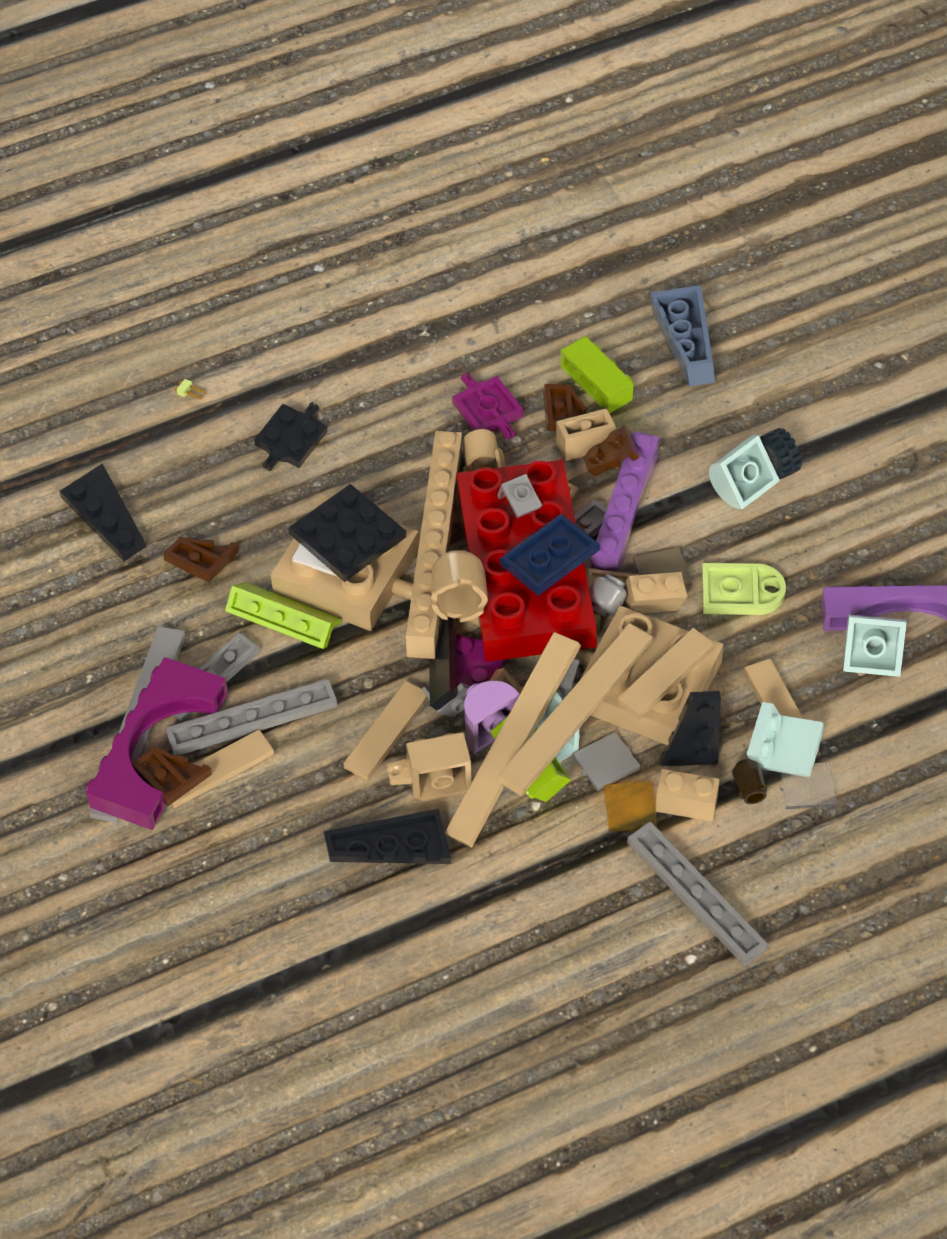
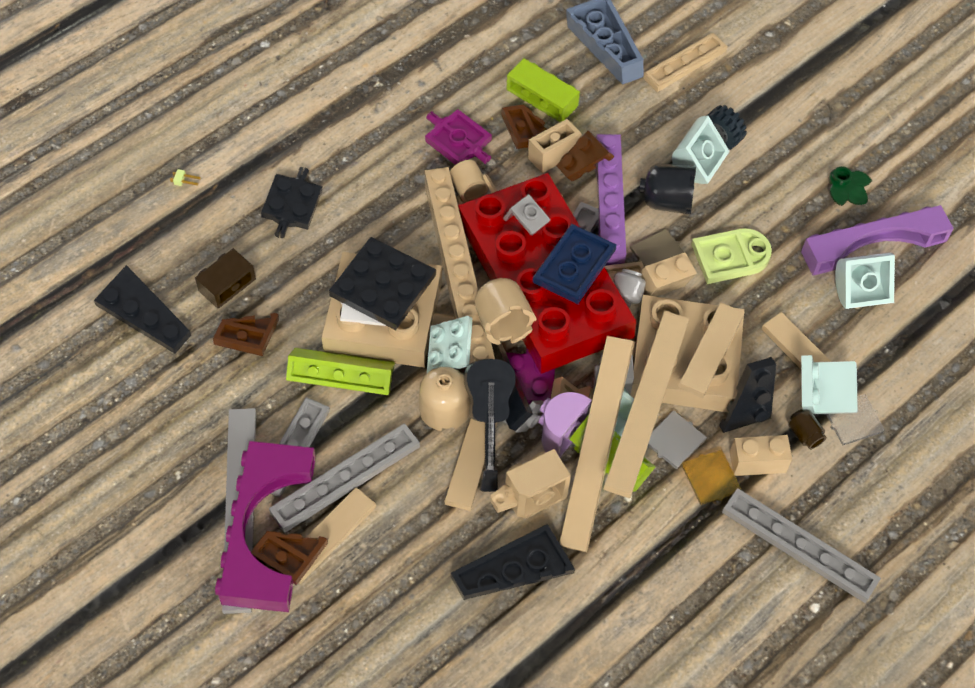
camera: 20 degrees left, 5 degrees up
none -> dark brown brick [195,248,256,309]
none -> tan cylinder [419,367,470,431]
none -> light aqua bracket [427,316,473,373]
none -> black piece [464,359,516,492]
none -> black cylinder [639,164,696,214]
none -> tan tile [643,33,728,92]
none -> dark green plate [829,166,872,206]

